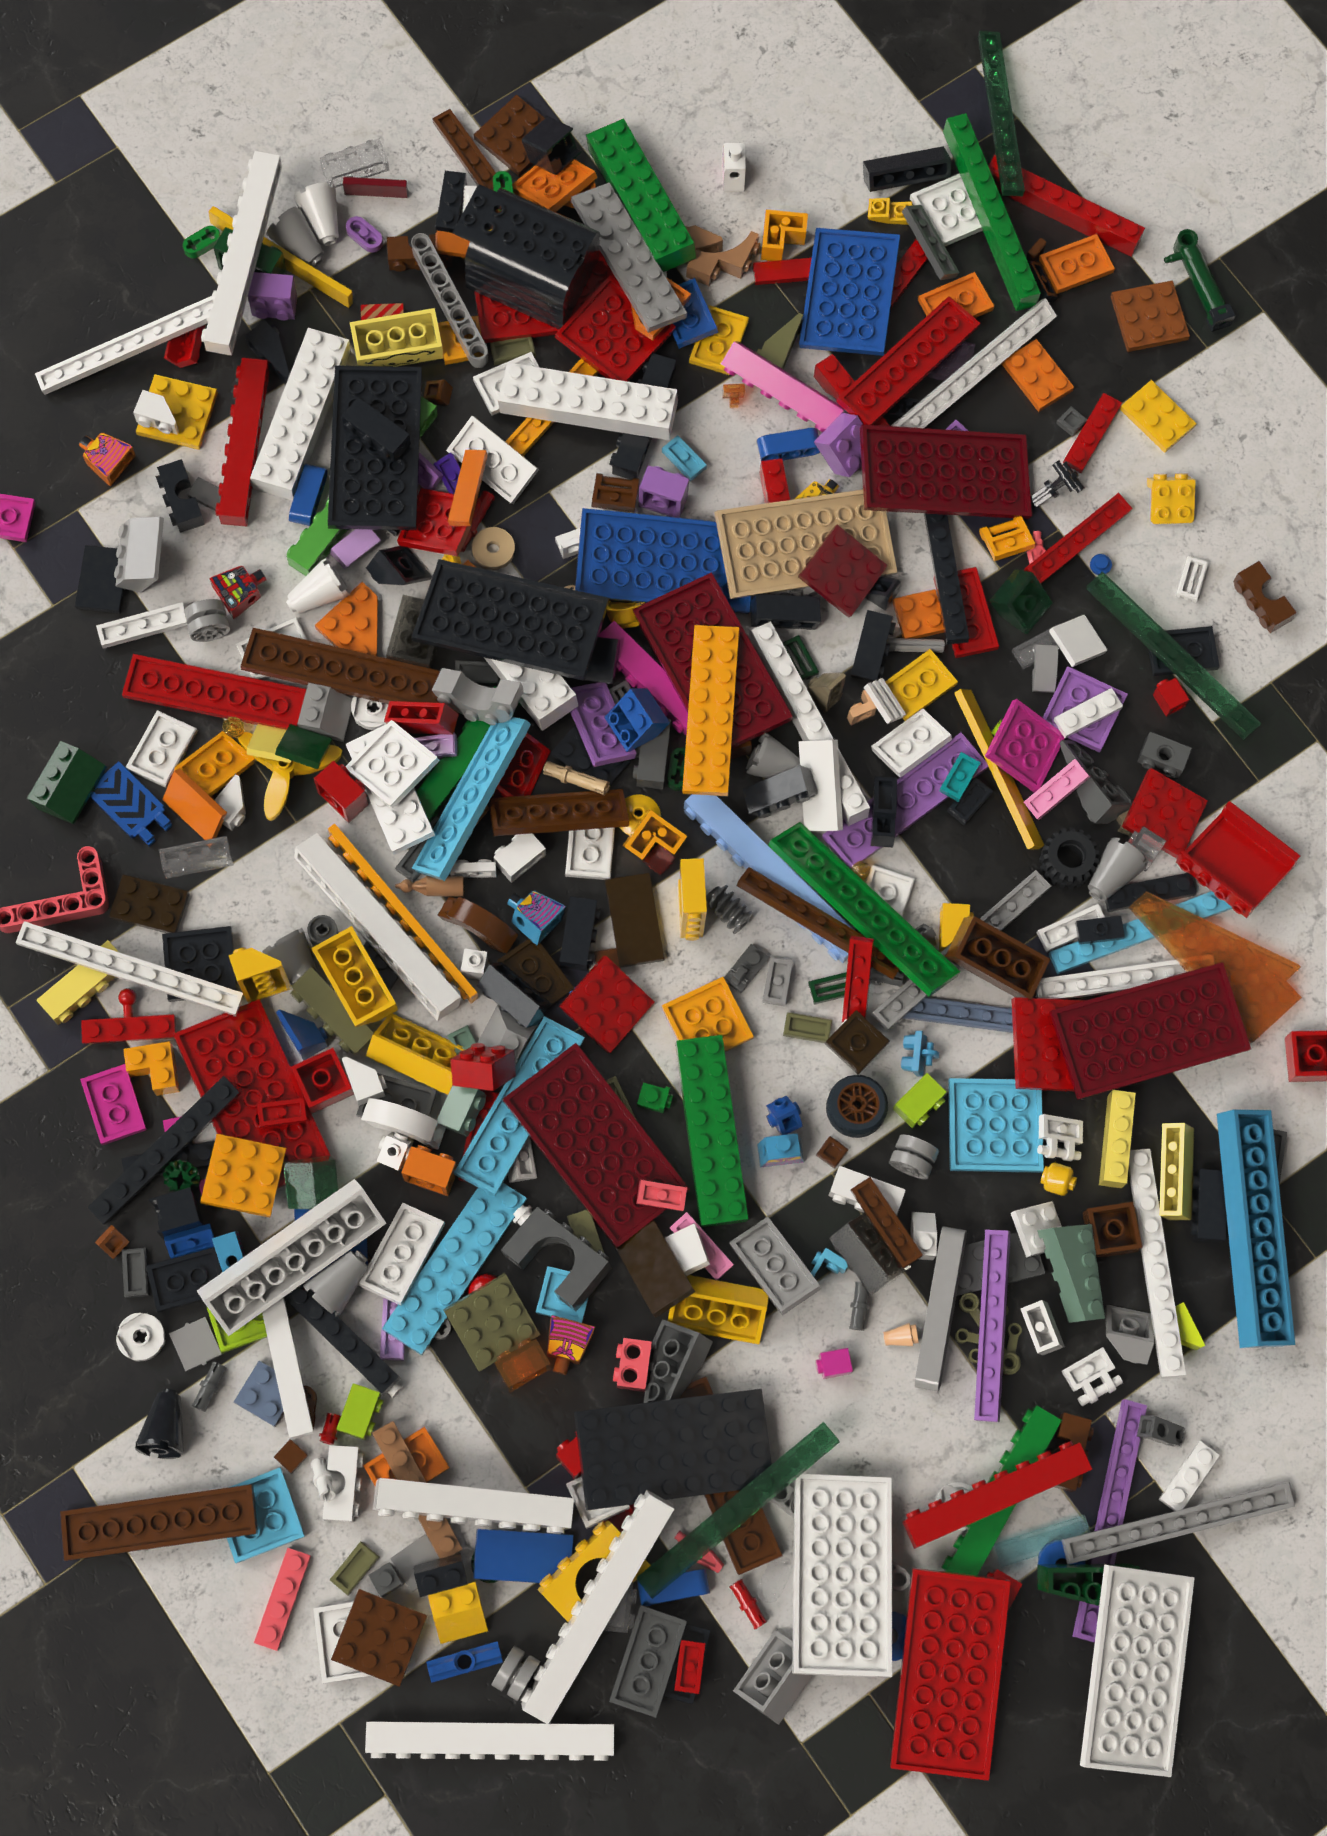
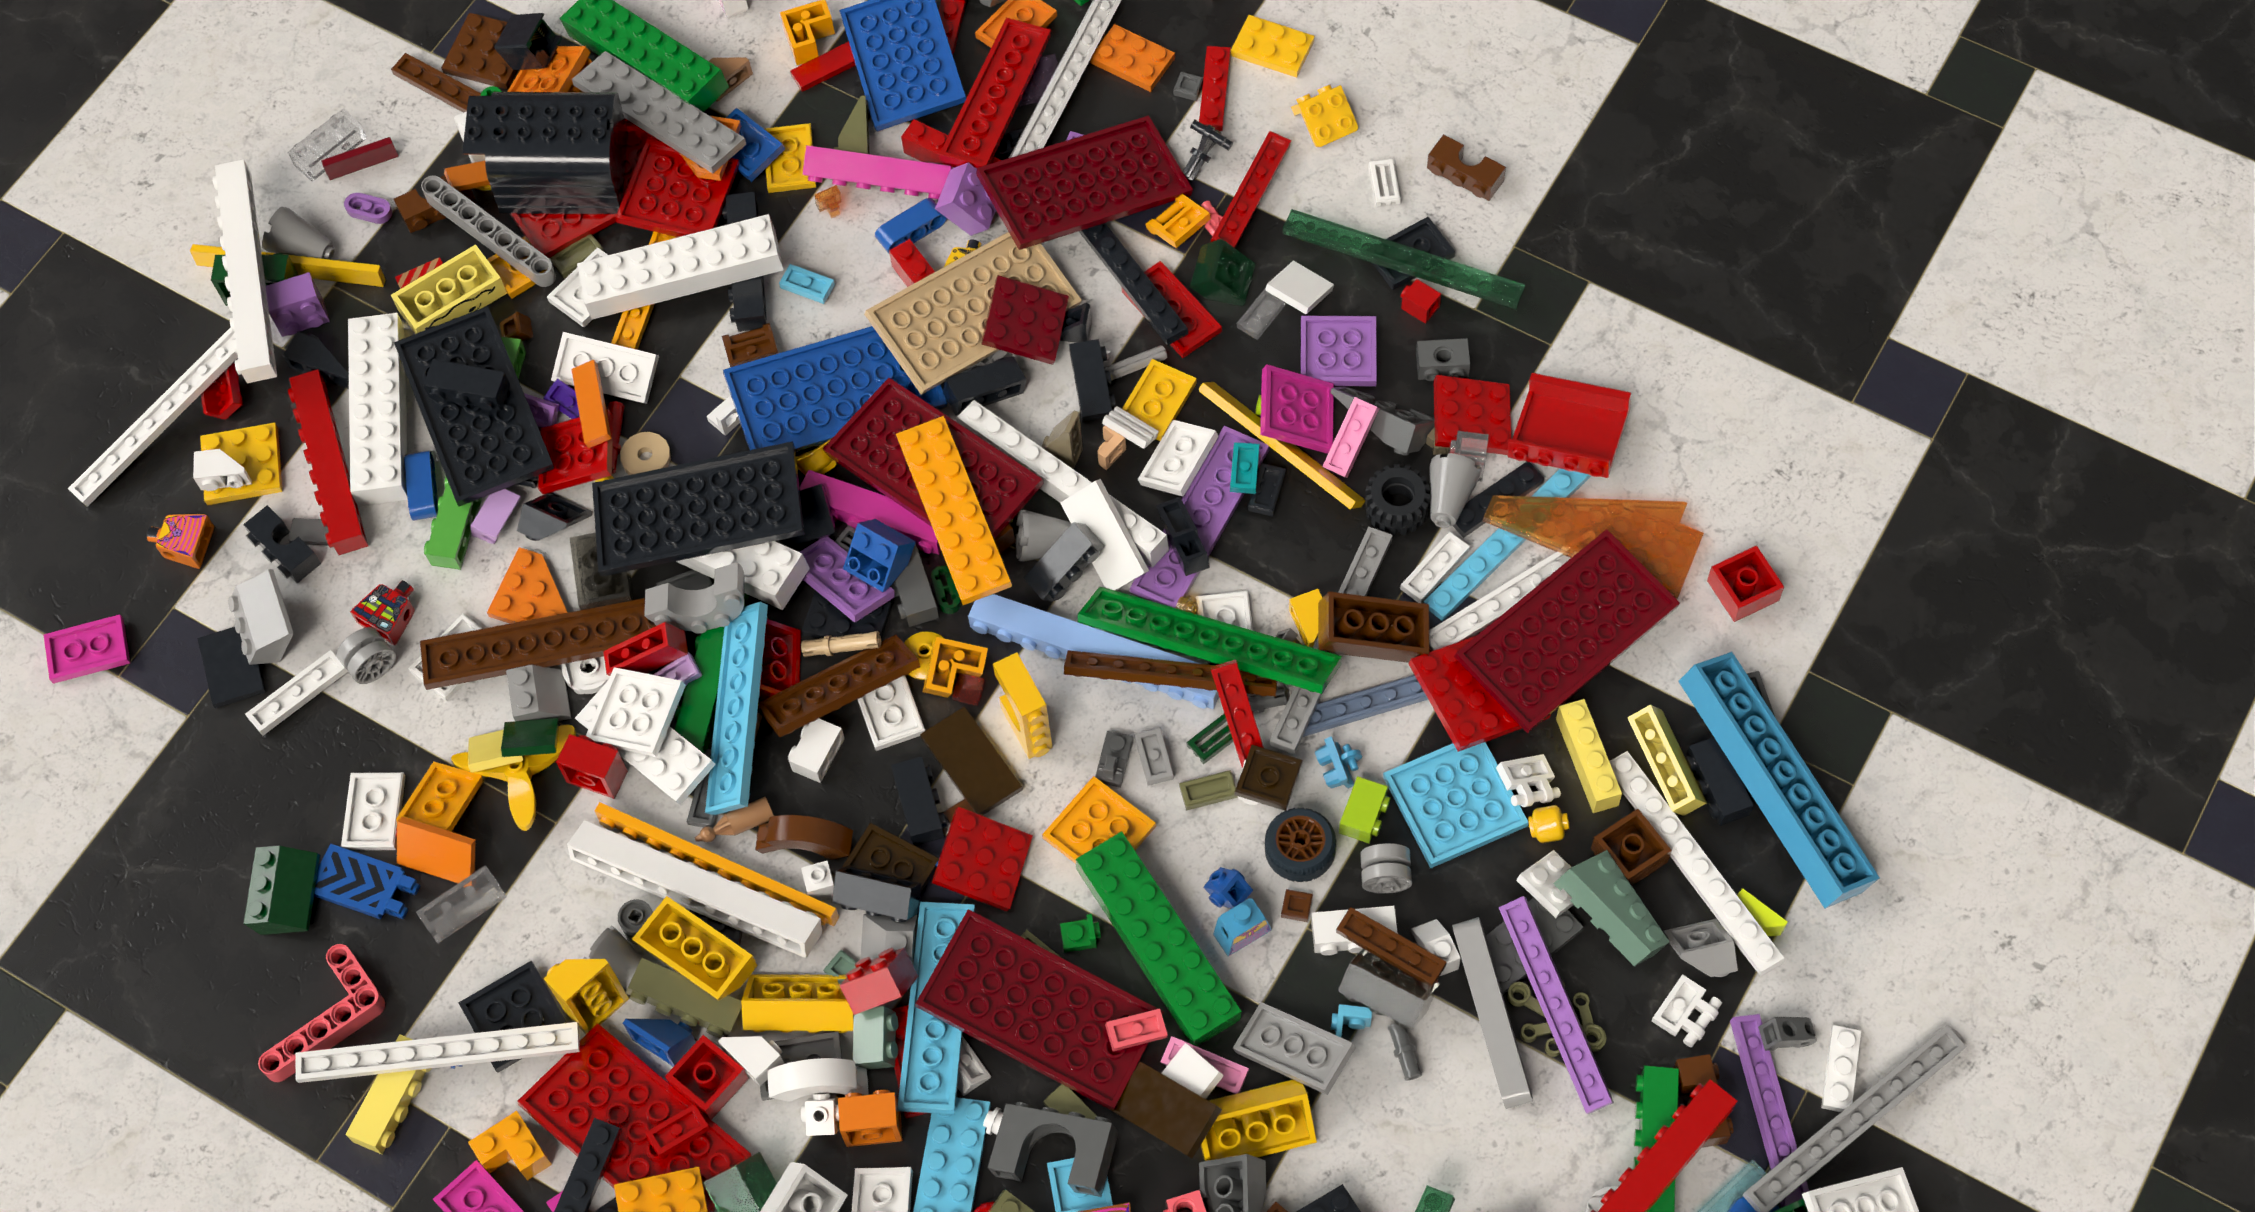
camera: 15 degrees left, 10 degrees down
red plate [81,988,176,1044] -> none
dark brown plate [109,874,189,933] -> none
red plate [122,654,307,730] -> none
green beam [183,226,220,258] -> none
white slope [214,774,246,830] -> none
clear yellow plate [222,717,244,738] -> none
white cone [286,558,350,614] -> none
white cone [294,182,339,246] -> none
black arch [435,170,467,233] -> none
white plate [450,859,496,878] -> none
dark azure torso [507,891,566,945] -> none
medium lavender brick [638,465,689,518] -> none
medium nougat arch [686,231,760,286] -> none
dark grey piece [706,885,753,934] -> none
dark green tile [782,635,819,681] -> none
dark pink brick [815,1348,853,1379] -> none
light nougat cone [883,1323,919,1346] -> none
orange plate [892,589,944,639] -> none
white brick [1021,1300,1065,1355] -> none
light grey slope [1032,644,1058,693] -> none
white plate [1054,688,1123,738] -> none
black plate [1075,916,1125,945] -> none
blue plate [1090,554,1112,576] -> none

